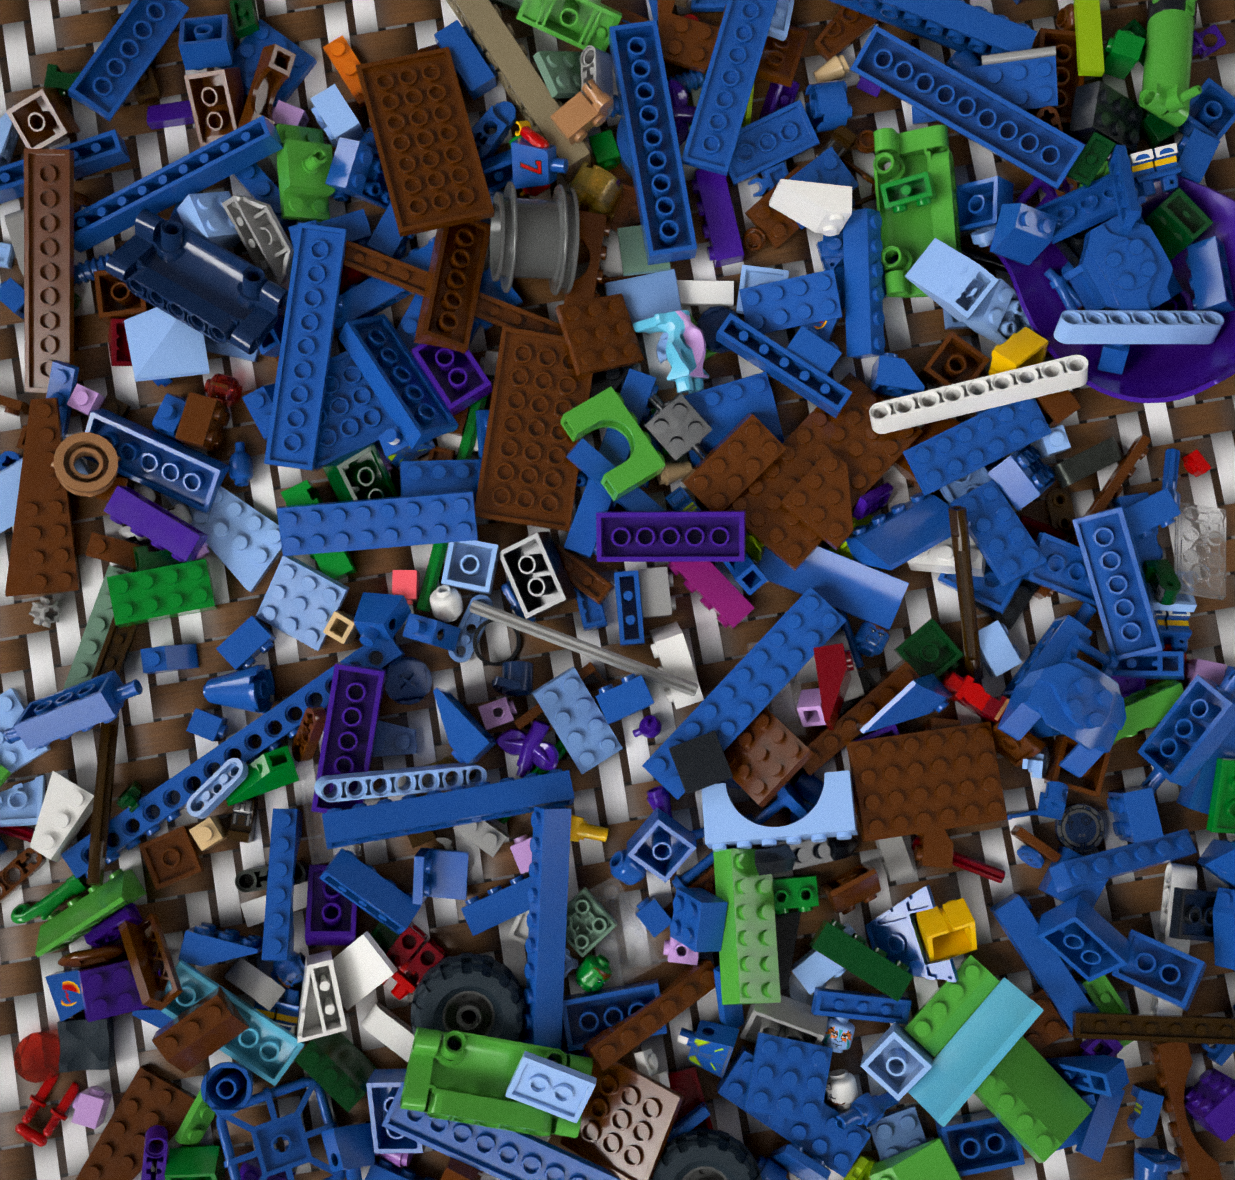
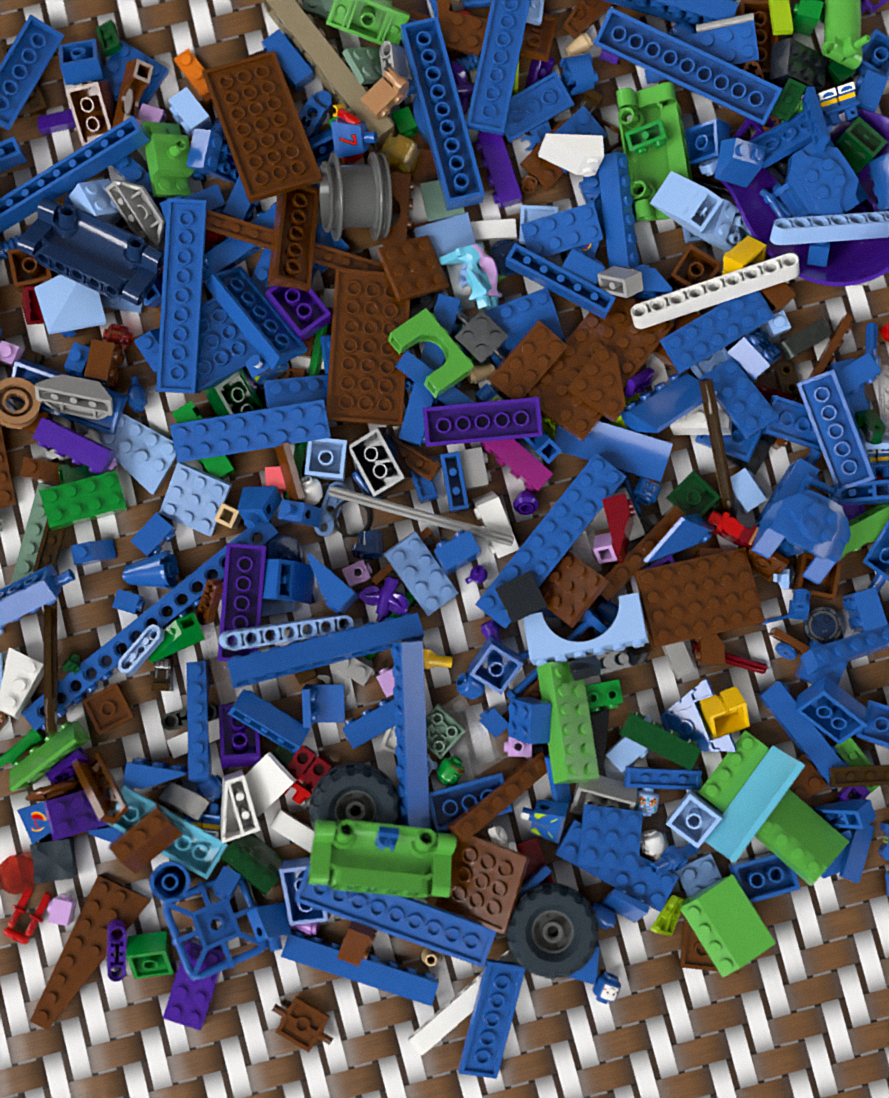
camera: 10 degrees left, 0 degrees up
bright green plate [174,1089,216,1147] -> none
tan brick [189,816,228,851] -> none
light blue plate [505,1051,597,1123] -> none
reddish brown slope [821,862,881,915] -> none
reddish brown plate [855,130,875,154] -> none
none -> light grey wedge [34,374,113,420]
none -> blue brick [212,866,242,900]
none -> blue slope [262,559,314,604]
none -> reddish brown tile [274,442,305,501]
none -> blue tile [375,826,399,851]
none -> dark purple cone [513,490,539,515]
none -> light grey brick [598,266,643,298]

